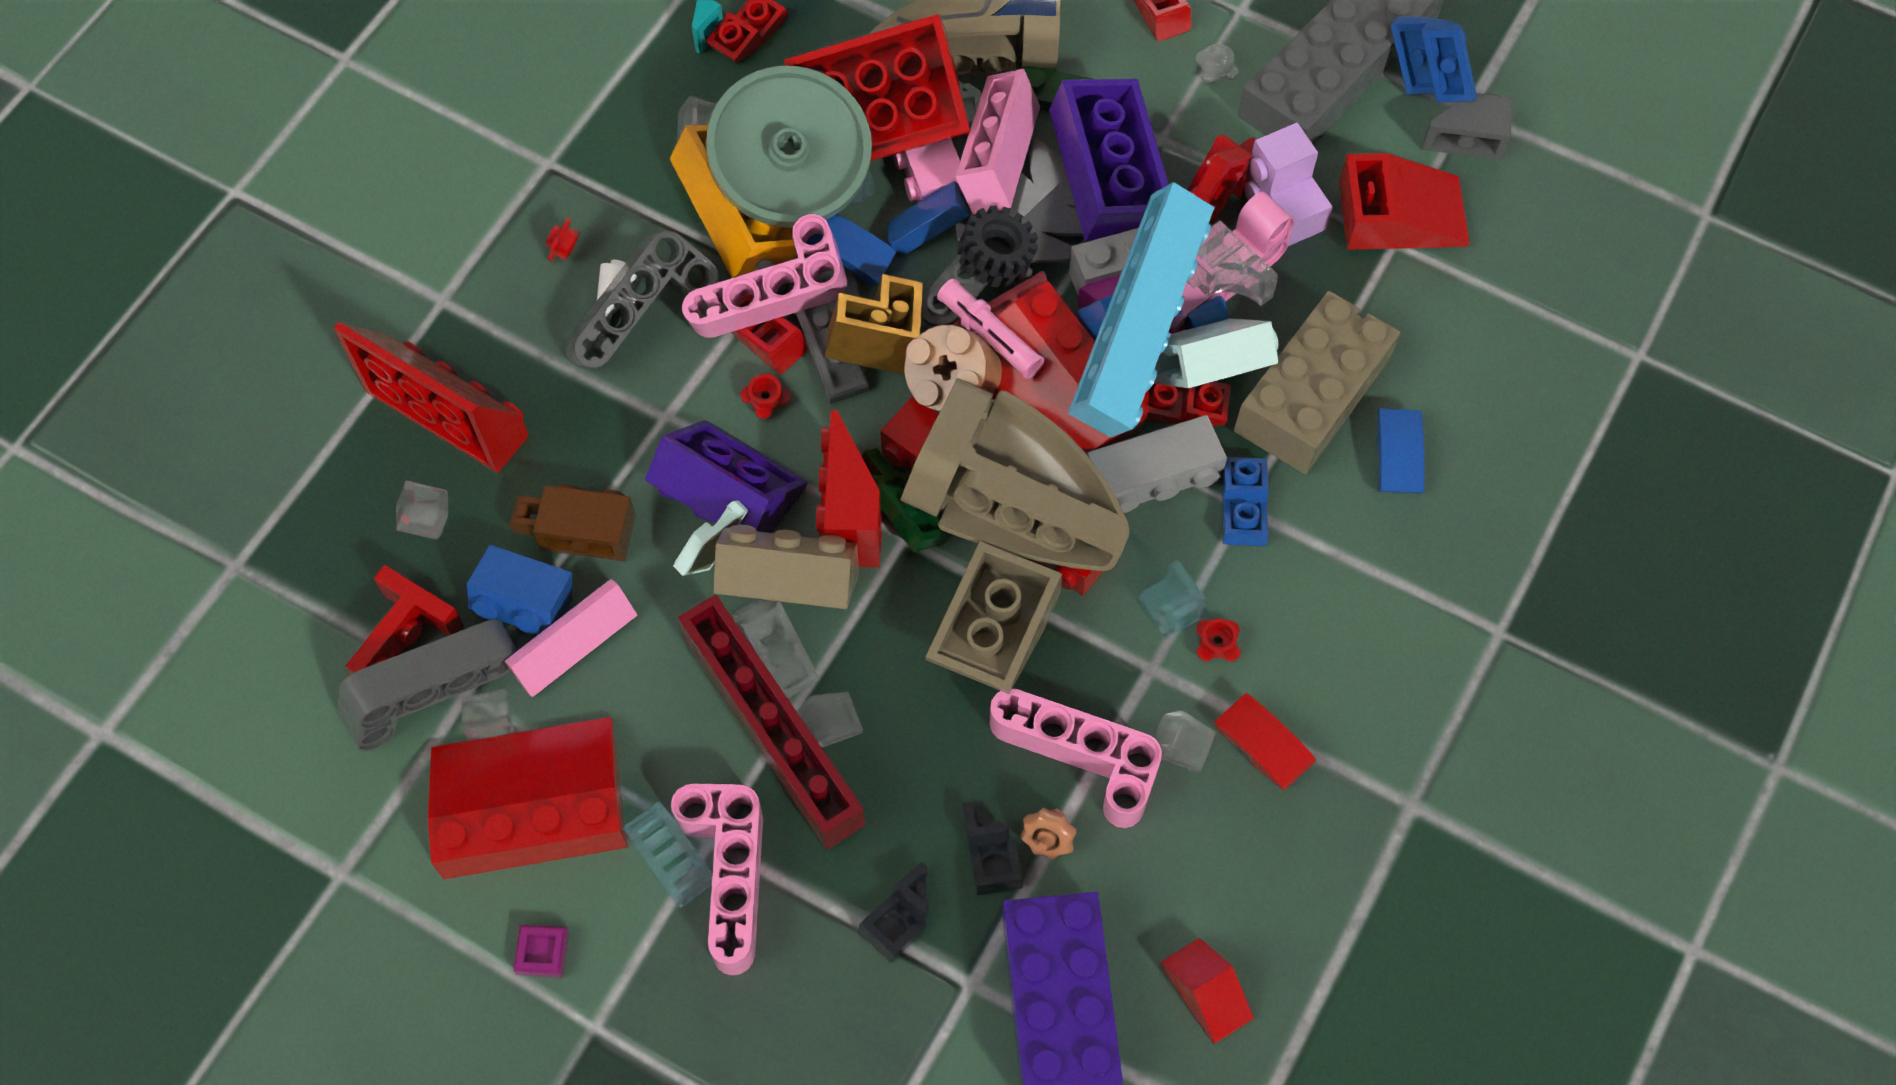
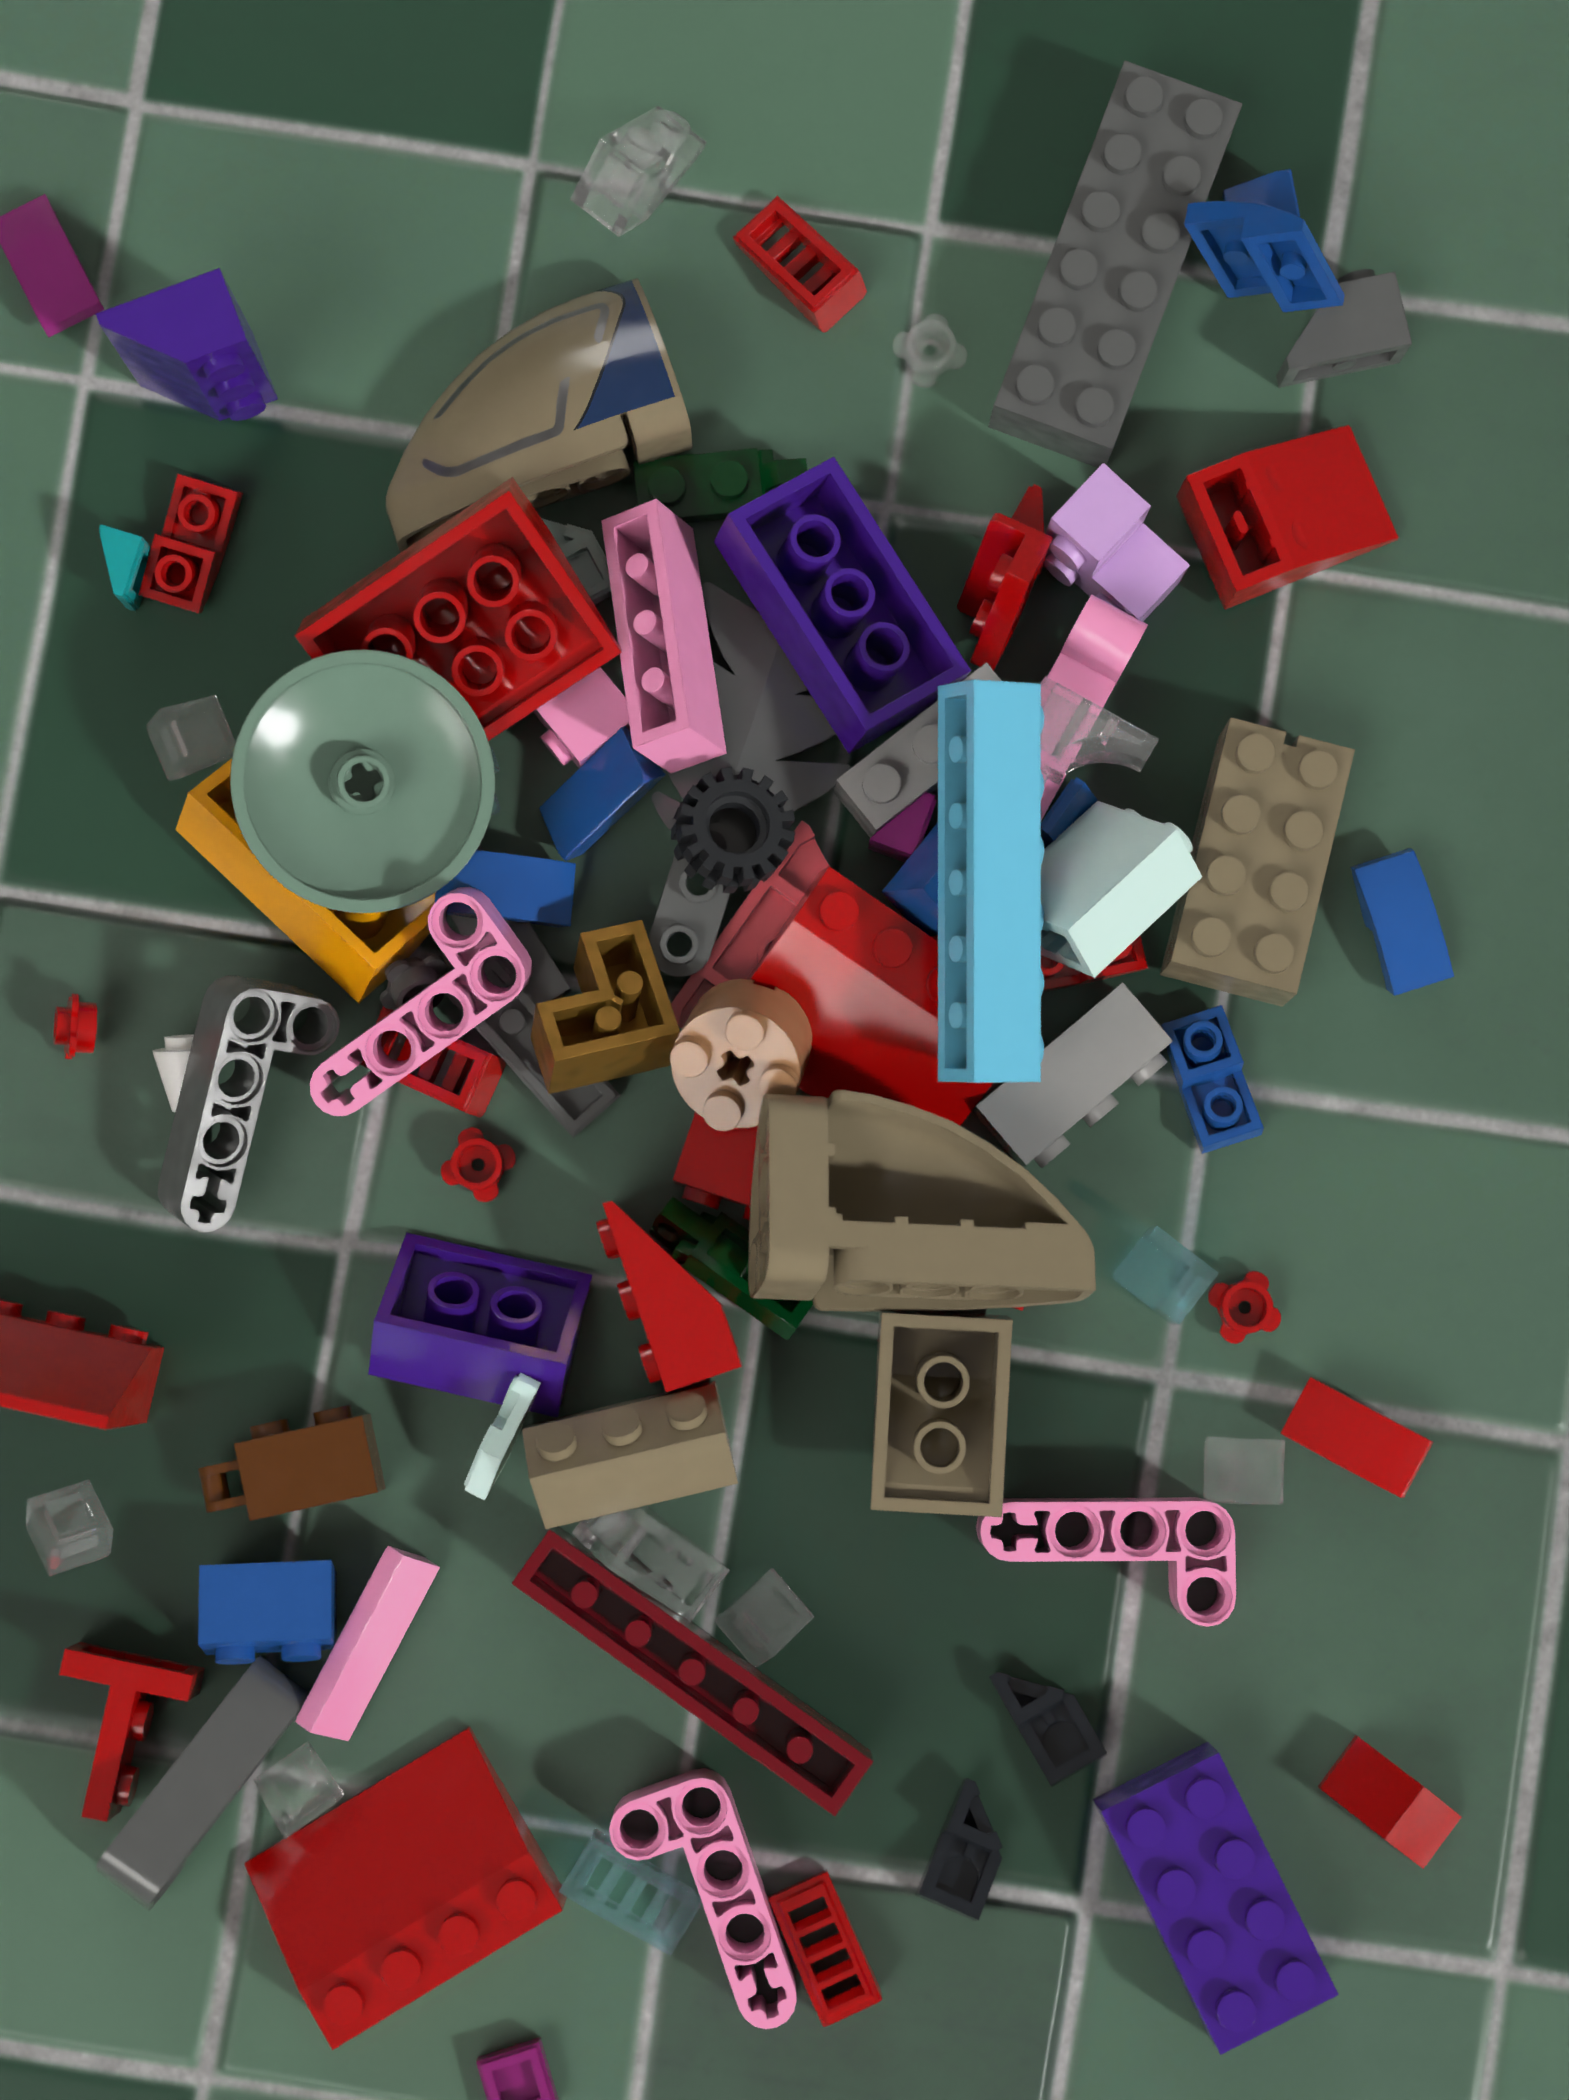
camera: 25 degrees left, 20 degrees up
bright pink pin [937,279,1044,379] -> none
nougat piece [1021,808,1076,860] -> none
none -> red slope [768,1869,882,2027]

